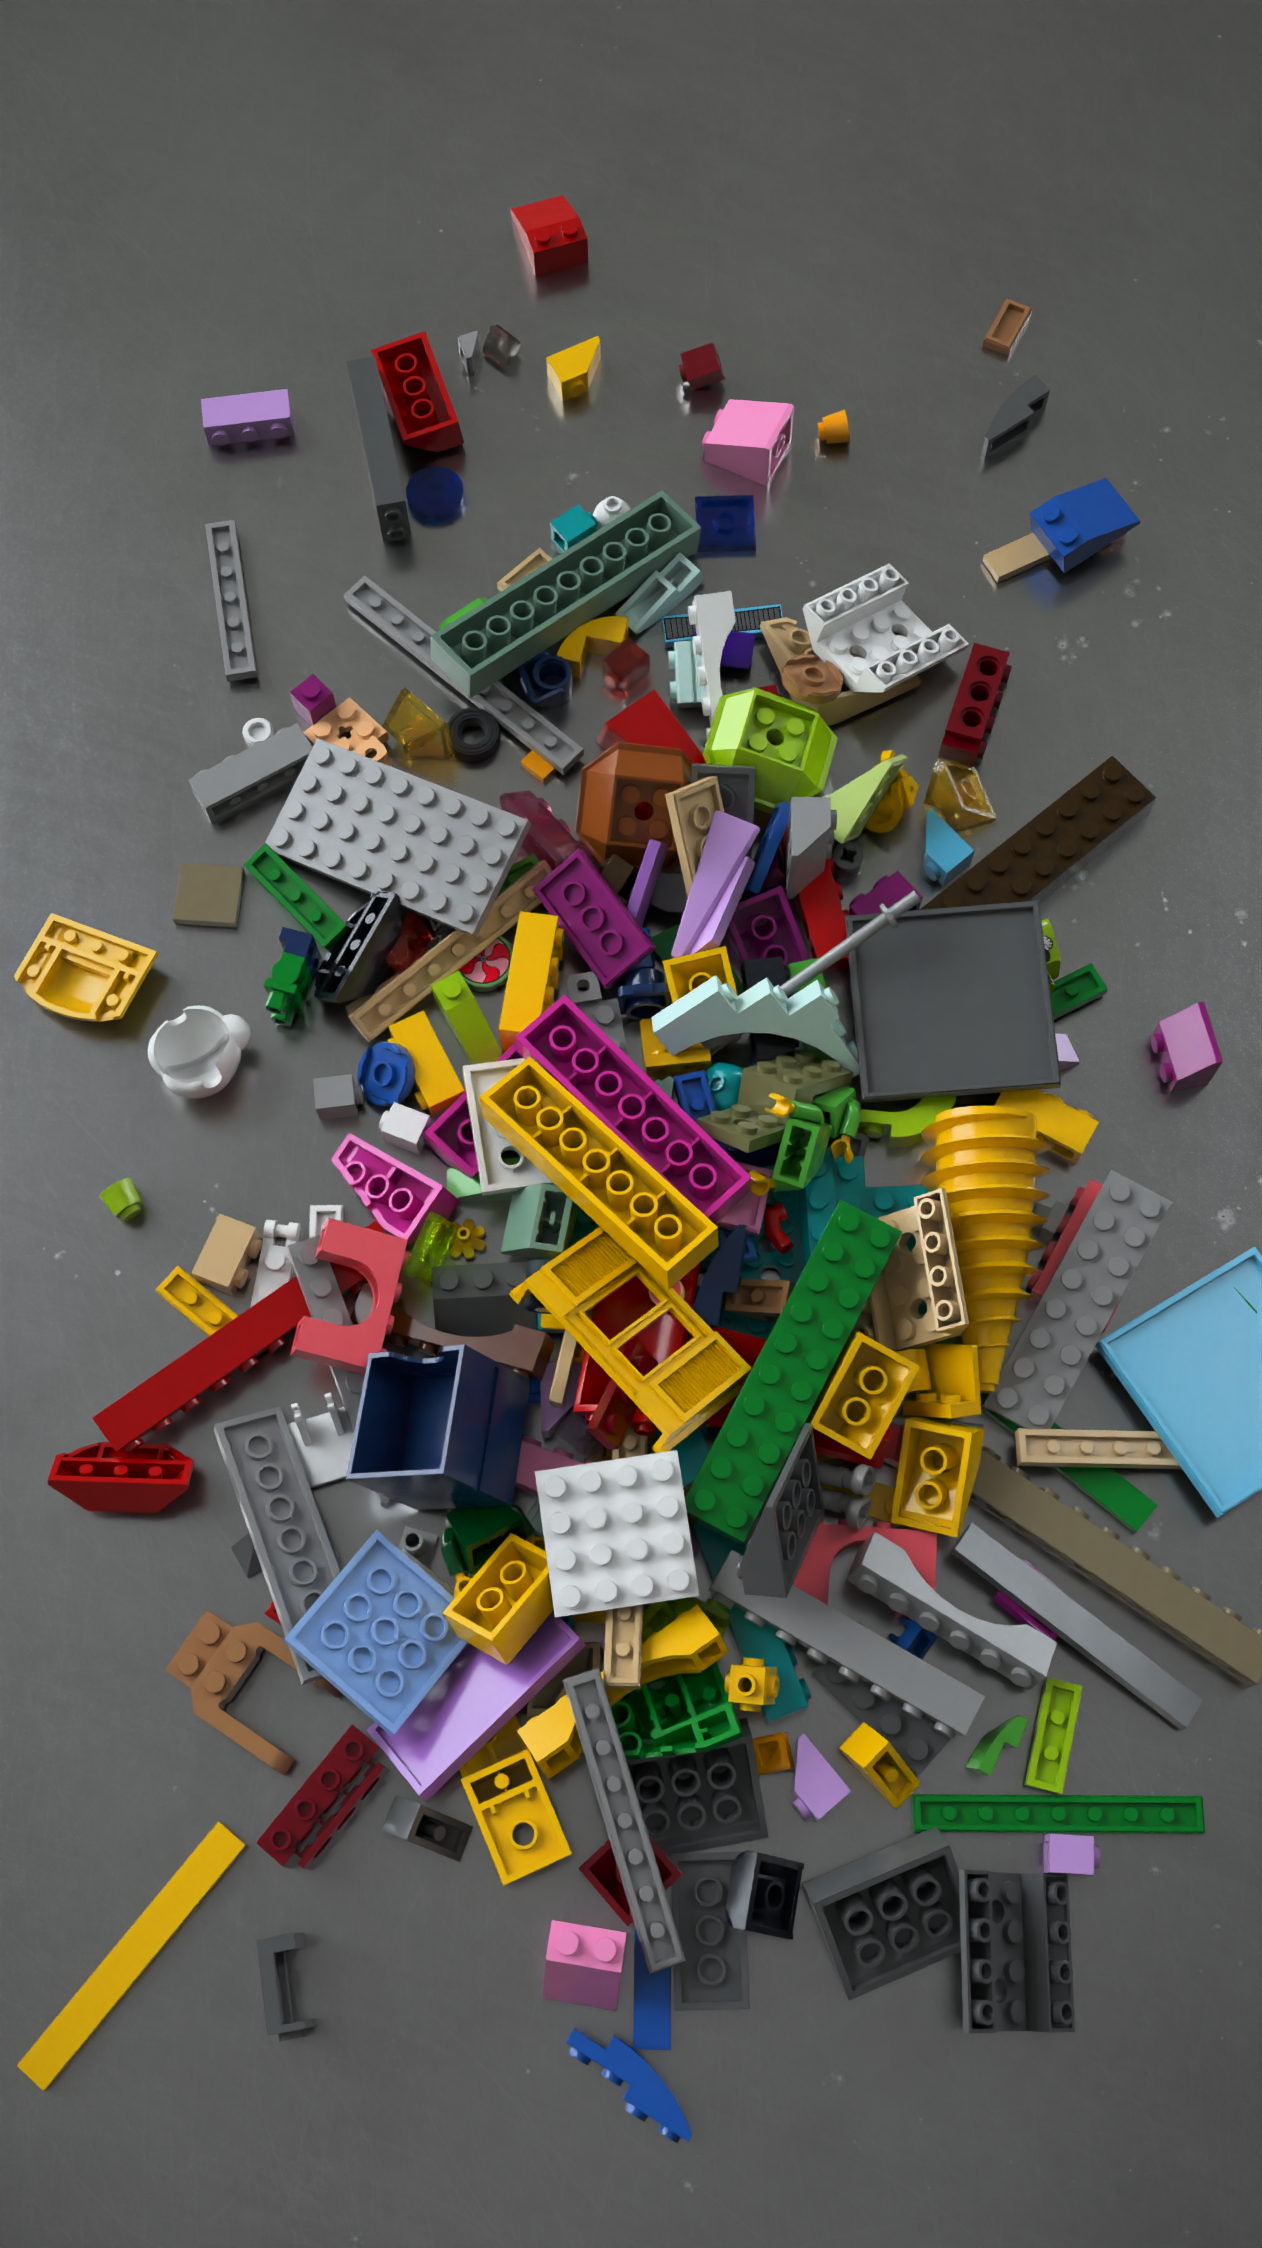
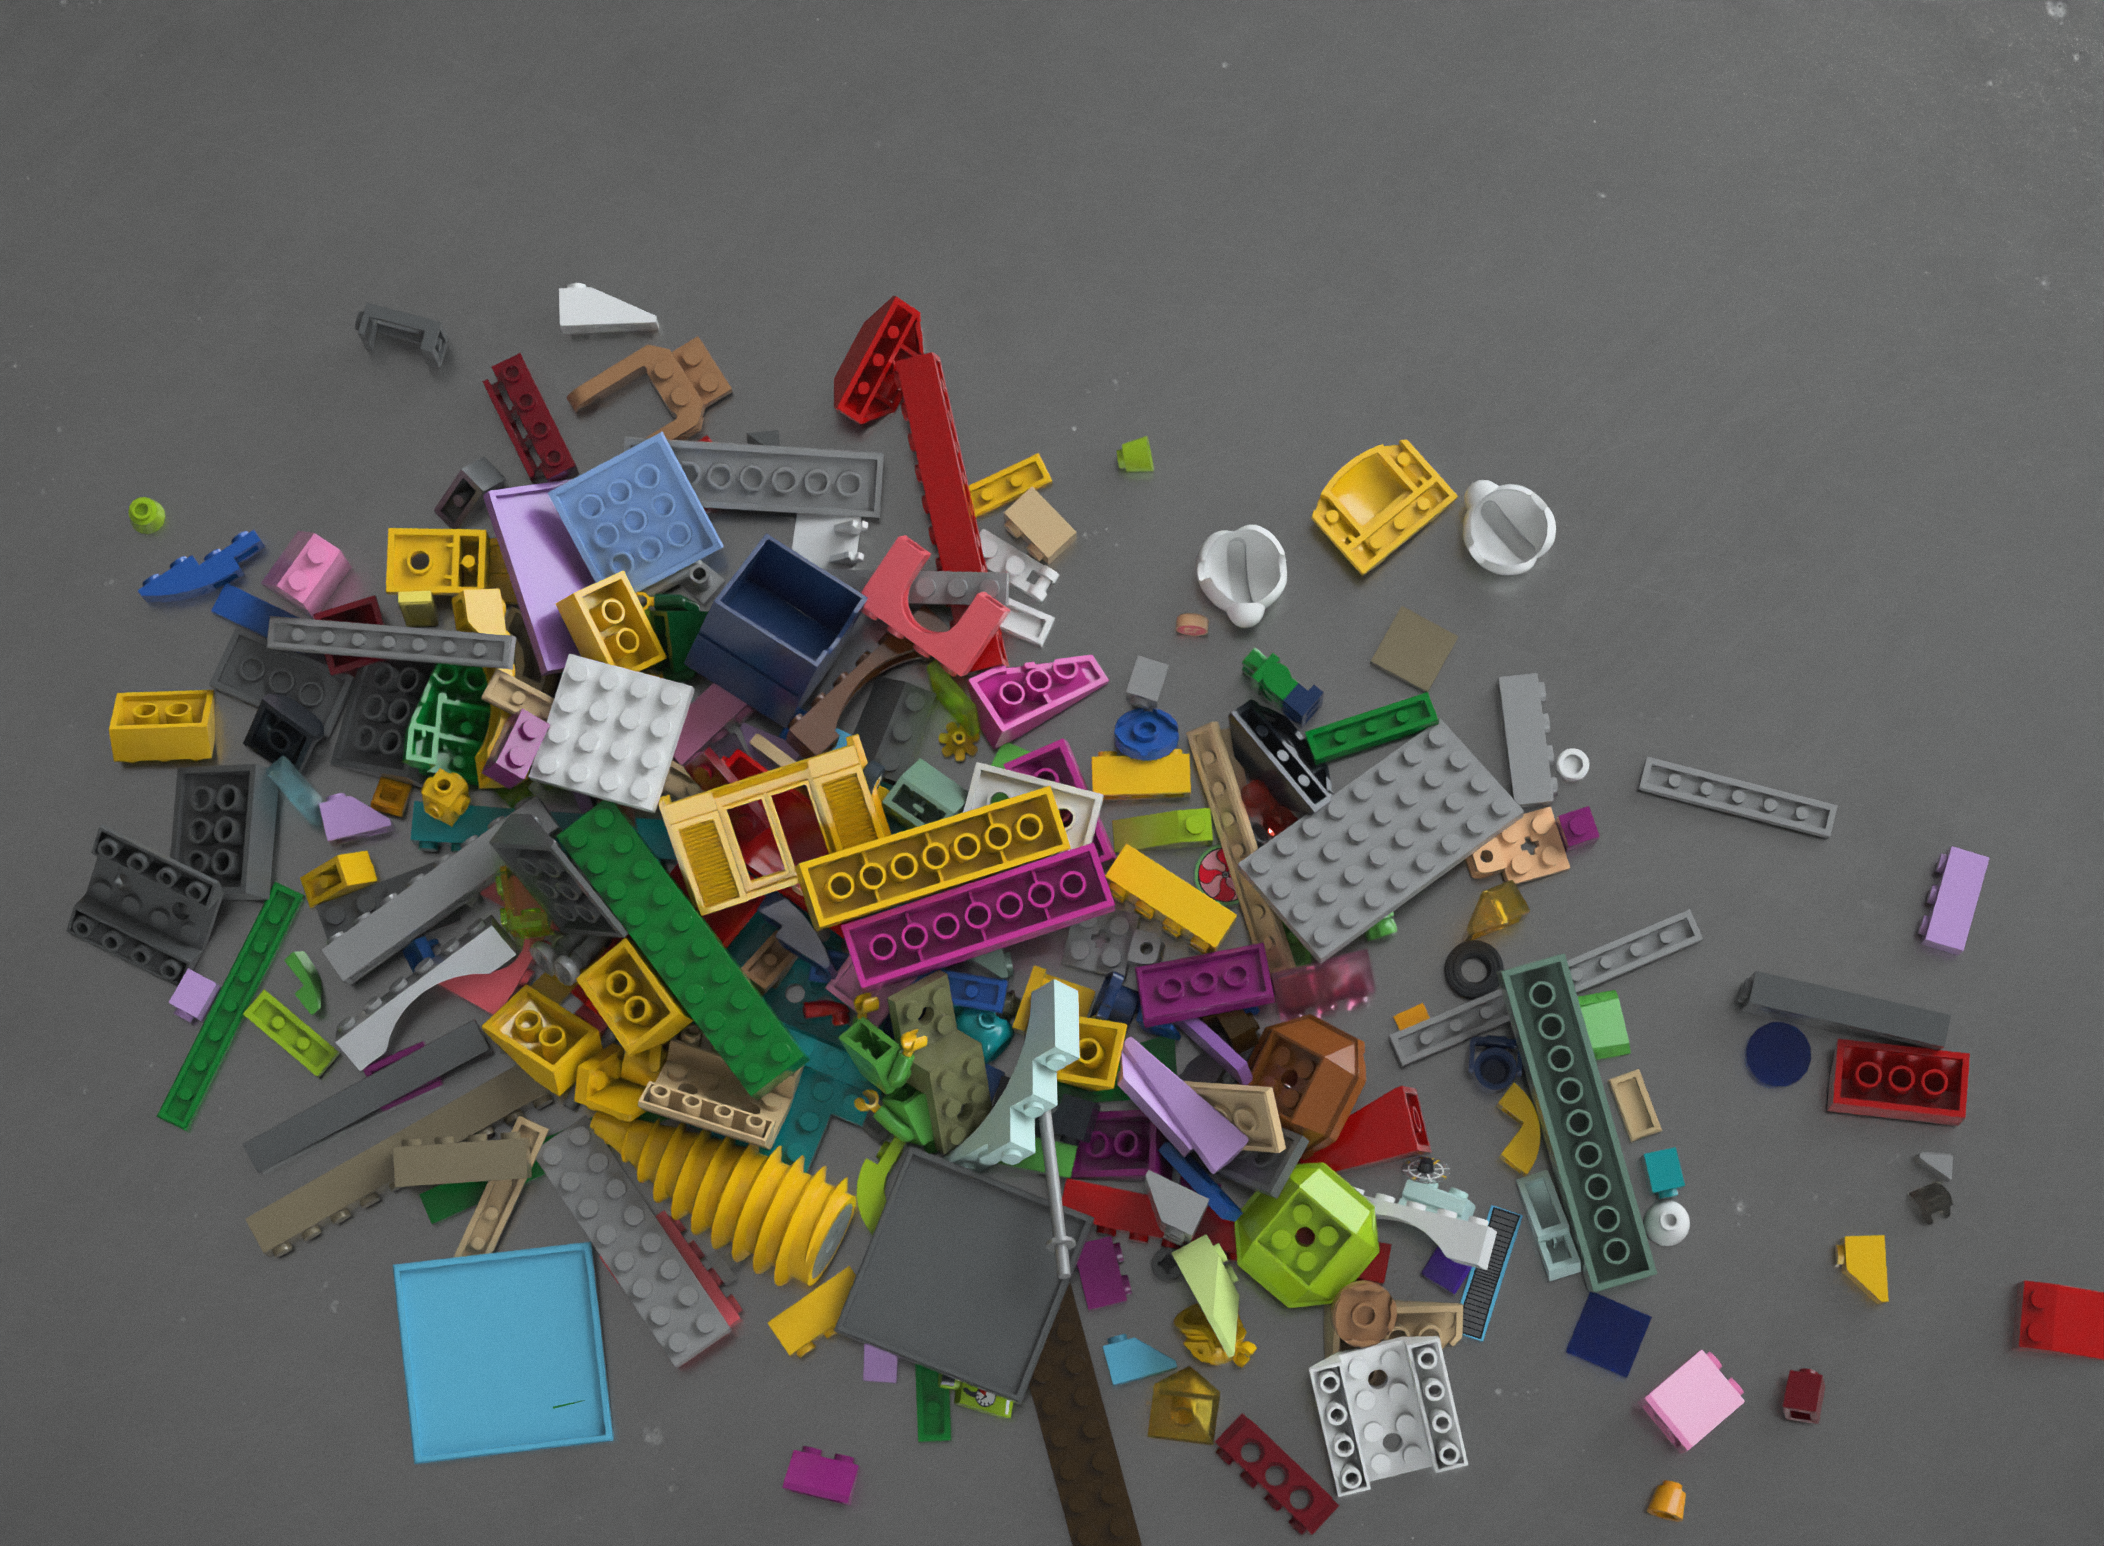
camera: 115 degrees right, 10 degrees up
yellow tile [17,1821,247,2091] -> none
white brick [379,1102,432,1155] -> none
clear red brick [603,638,650,694] -> none
none -> yellow slope [109,690,215,763]
none -> lime hat [128,497,165,534]
none -> clear light blue slope [266,756,323,825]
none -> dark tan brick [393,1132,532,1187]
none -> light yellow tile [398,591,439,627]
none -> brick [481,708,550,789]
none -> clear neon green bracket [495,865,555,941]
none -> white slope [559,283,659,334]
none -> light nougat tile [1176,613,1209,636]
none -> piece [1401,1157,1450,1184]
none -> white piece [1462,480,1556,575]

